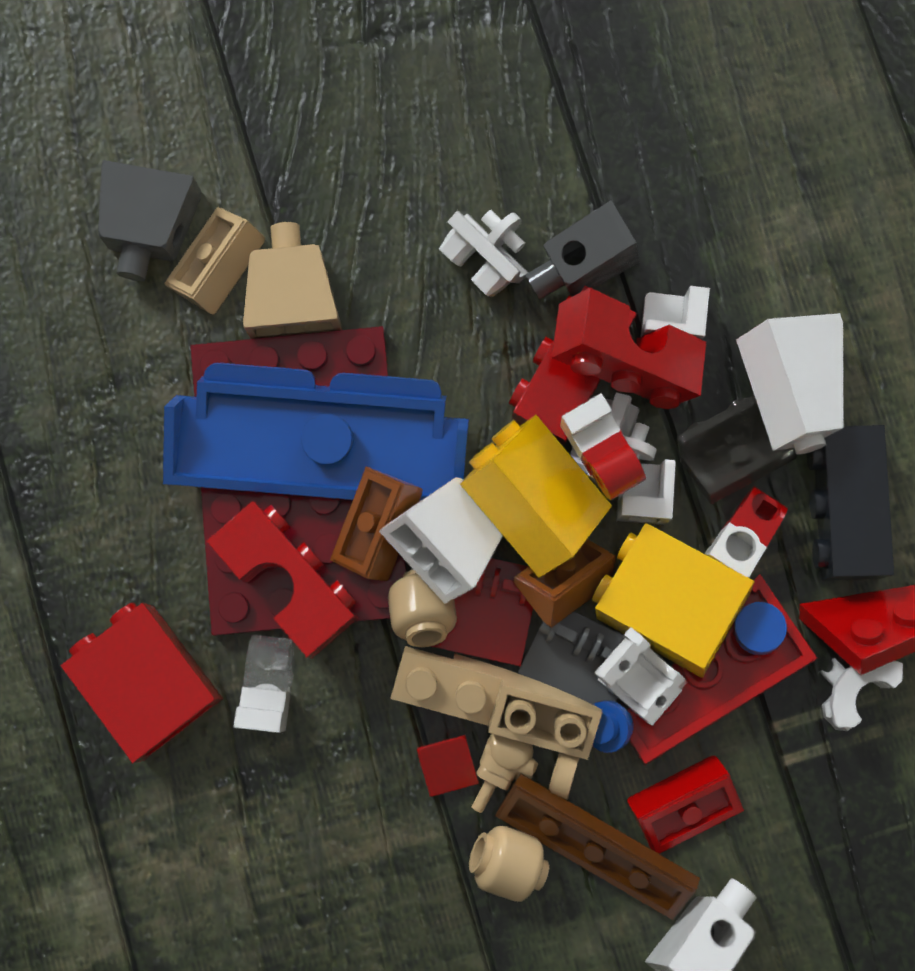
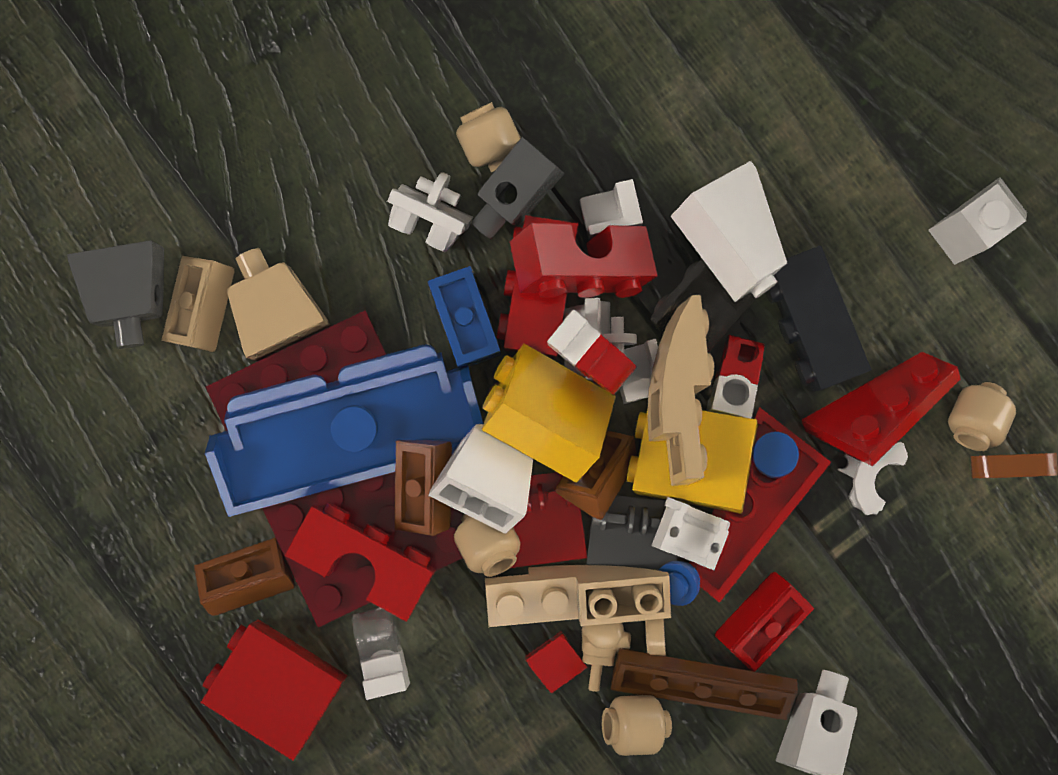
camera: 20 degrees left, 5 degrees up
none -> dark orange slope [194,537,294,616]
none -> blue panel [428,266,501,368]
none -> tan head [456,102,521,172]
none -> tan slope [647,295,714,486]

